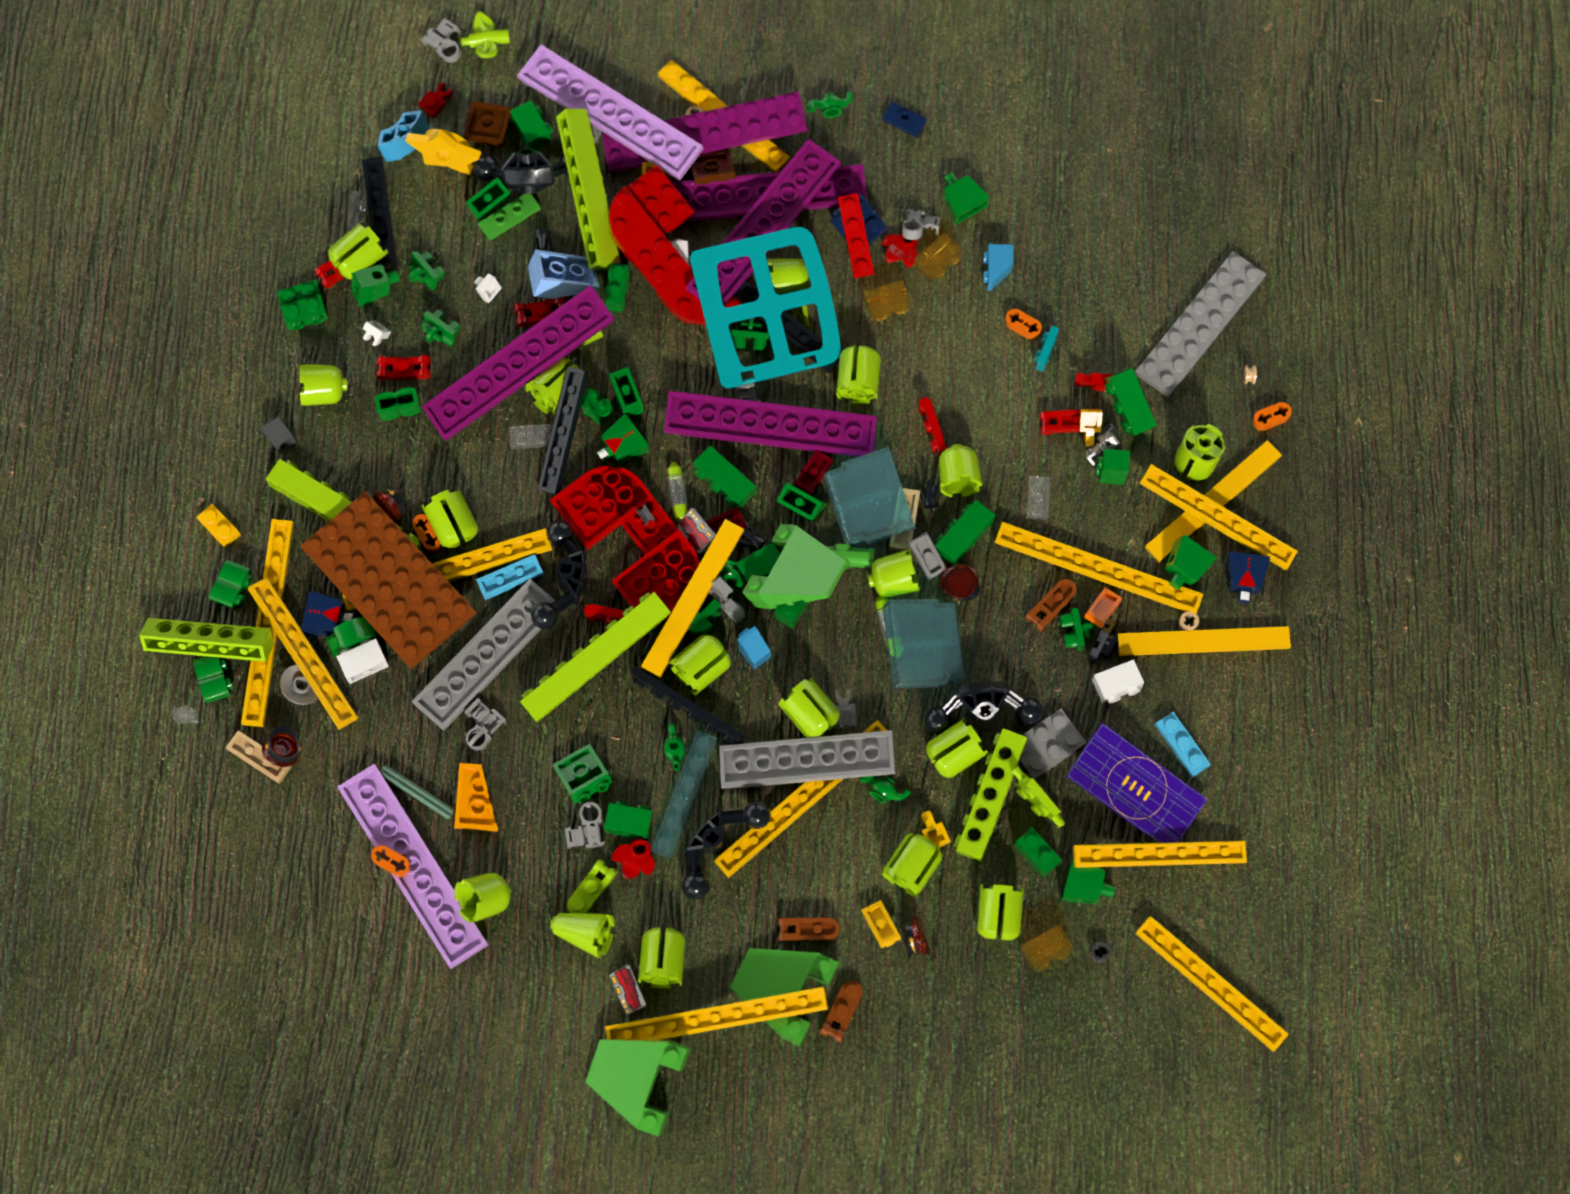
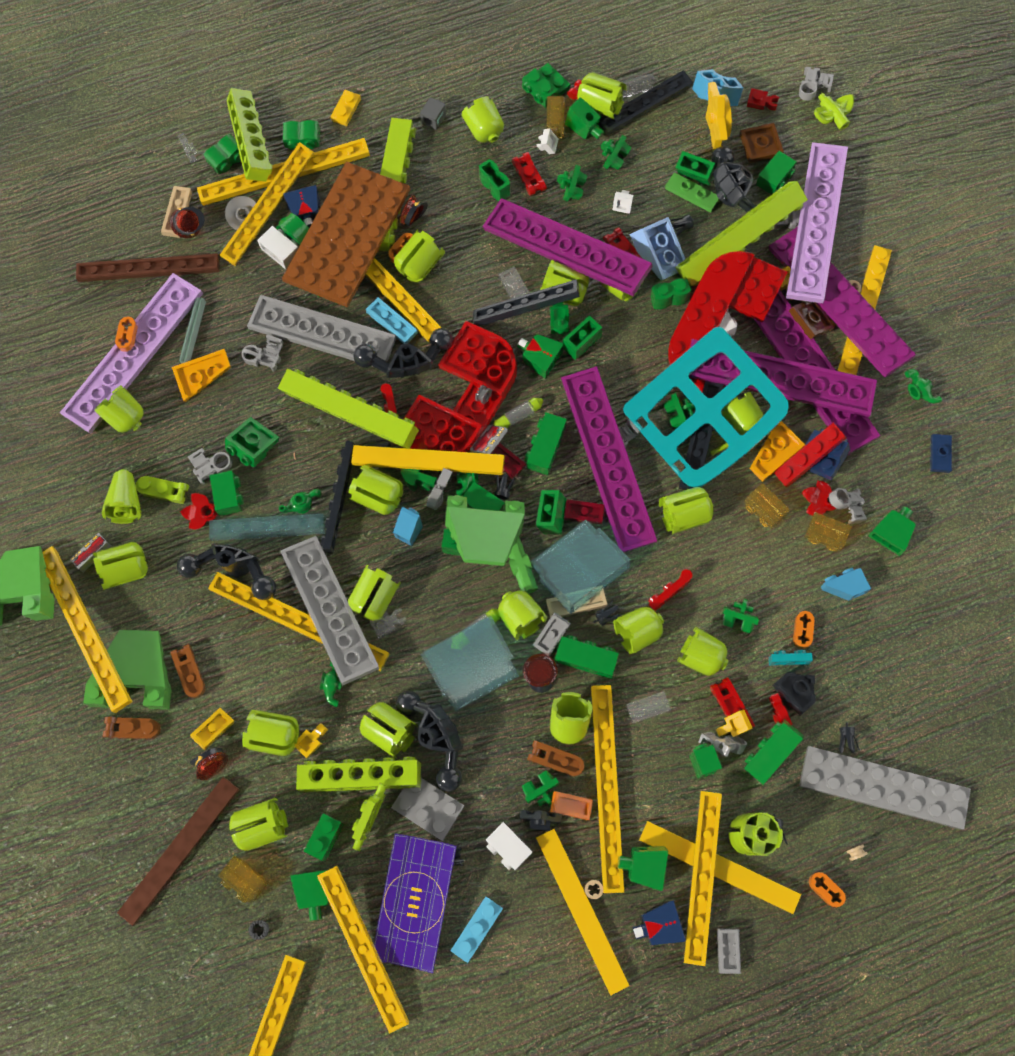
camera: 70 degrees right, 0 degrees up
none -> copper tile [76,253,219,282]
none -> copper tile [117,777,240,926]
none -> clear yellow brick [547,96,565,138]
none -> lime cylinder [550,692,593,744]
none -> lime cylinder [677,627,729,676]
none -> light grey plate [717,929,741,974]
none -> green hips [722,598,759,633]
none -> light orange wing [750,421,805,482]
none -> black plate [772,672,816,716]
none -> black piece [839,722,860,753]

